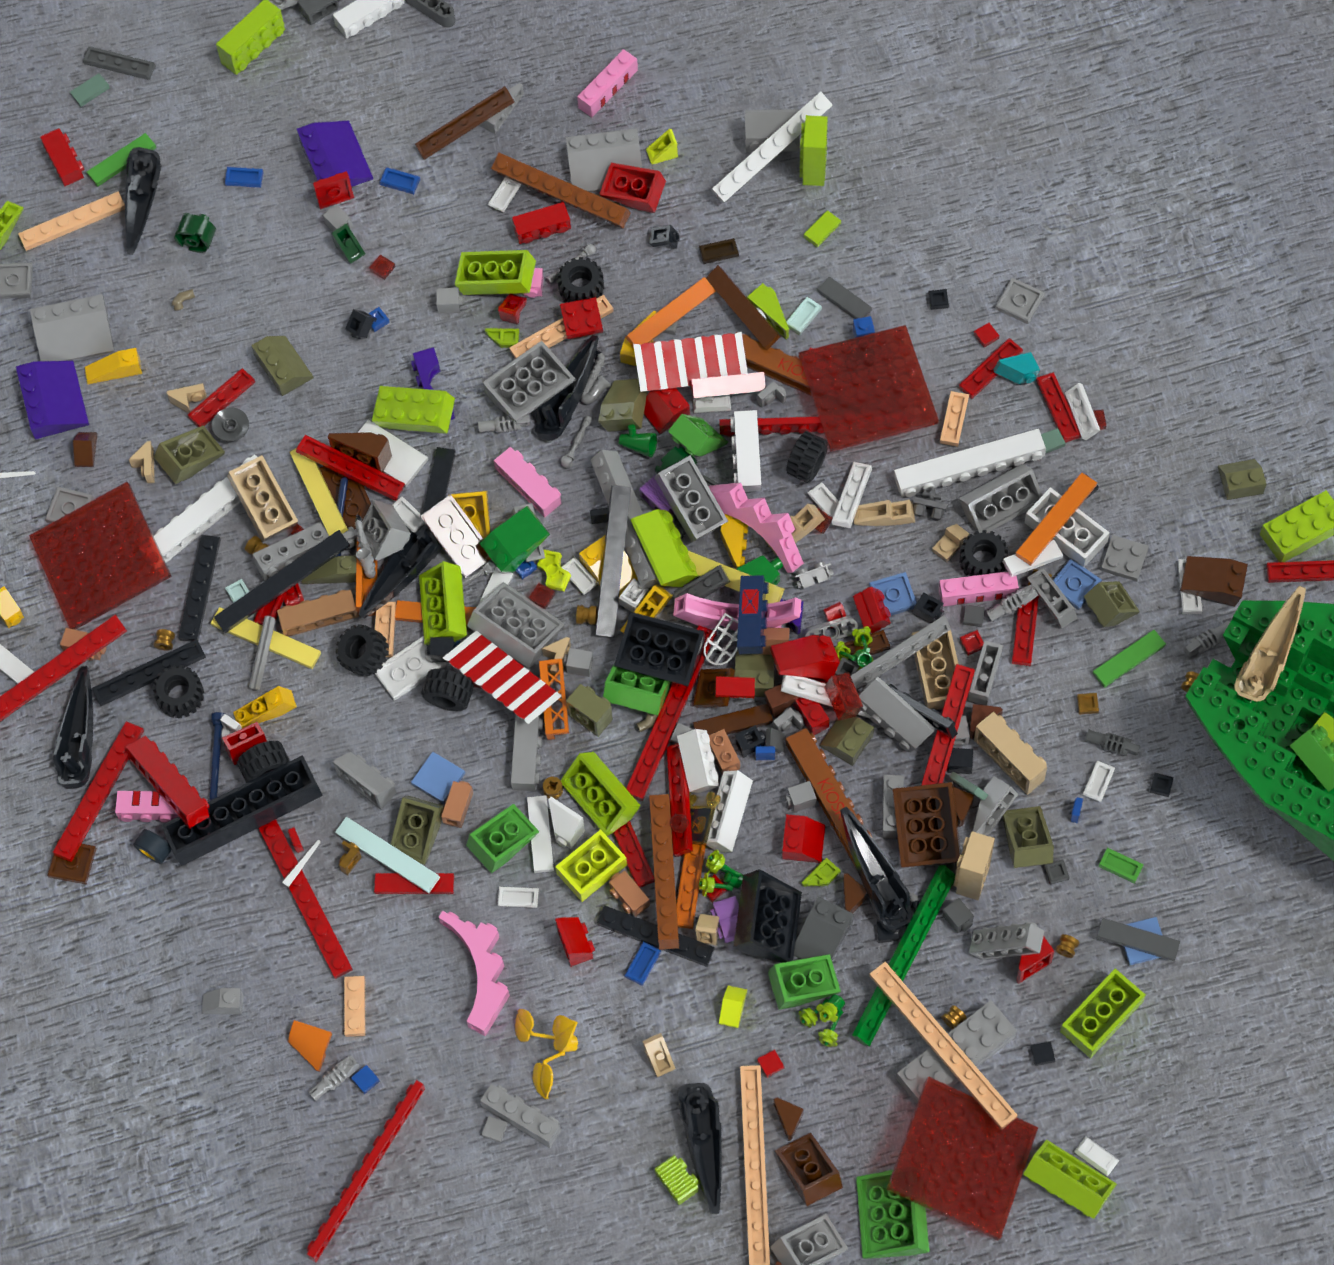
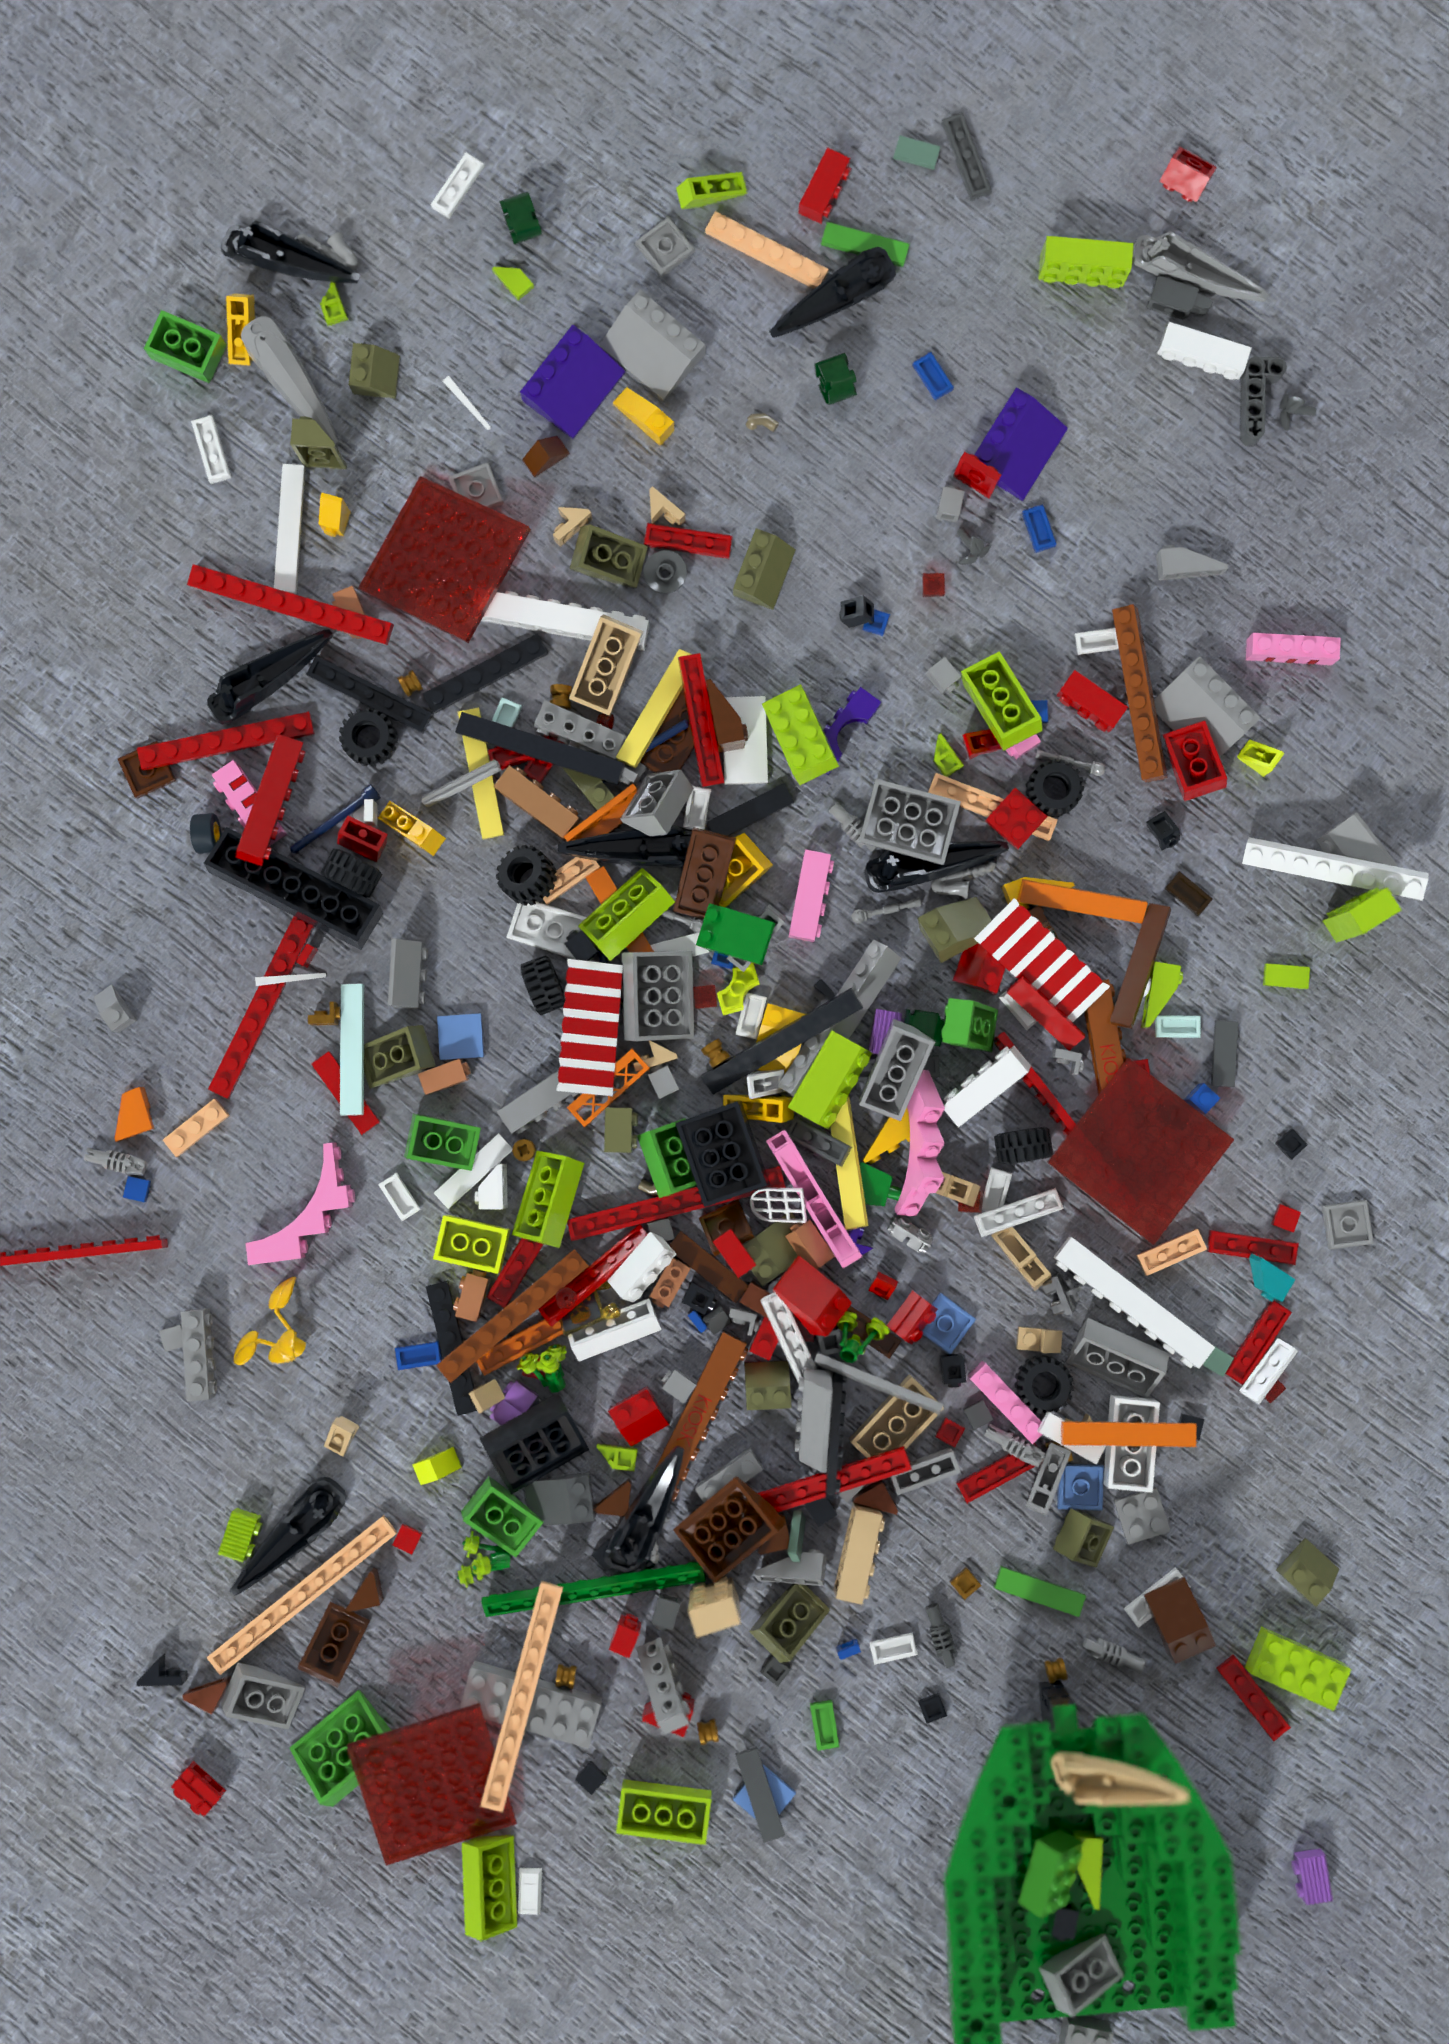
camera: 50 degrees right, 20 degrees up
dark green slope [331,223,366,264] -> none
light grey piece [355,515,376,579] -> none
reddish brown tile [415,86,515,160] -> none
red slope [555,917,595,967] -> none
green piece [619,424,657,458] -> none
dark blue brick [737,575,769,654] -> none
light grey beam [802,616,858,641] -> none
clear red brick [824,672,863,721] -> none
none -> red brick [609,1613,642,1659]
none -> dark grey plant [957,527,991,565]

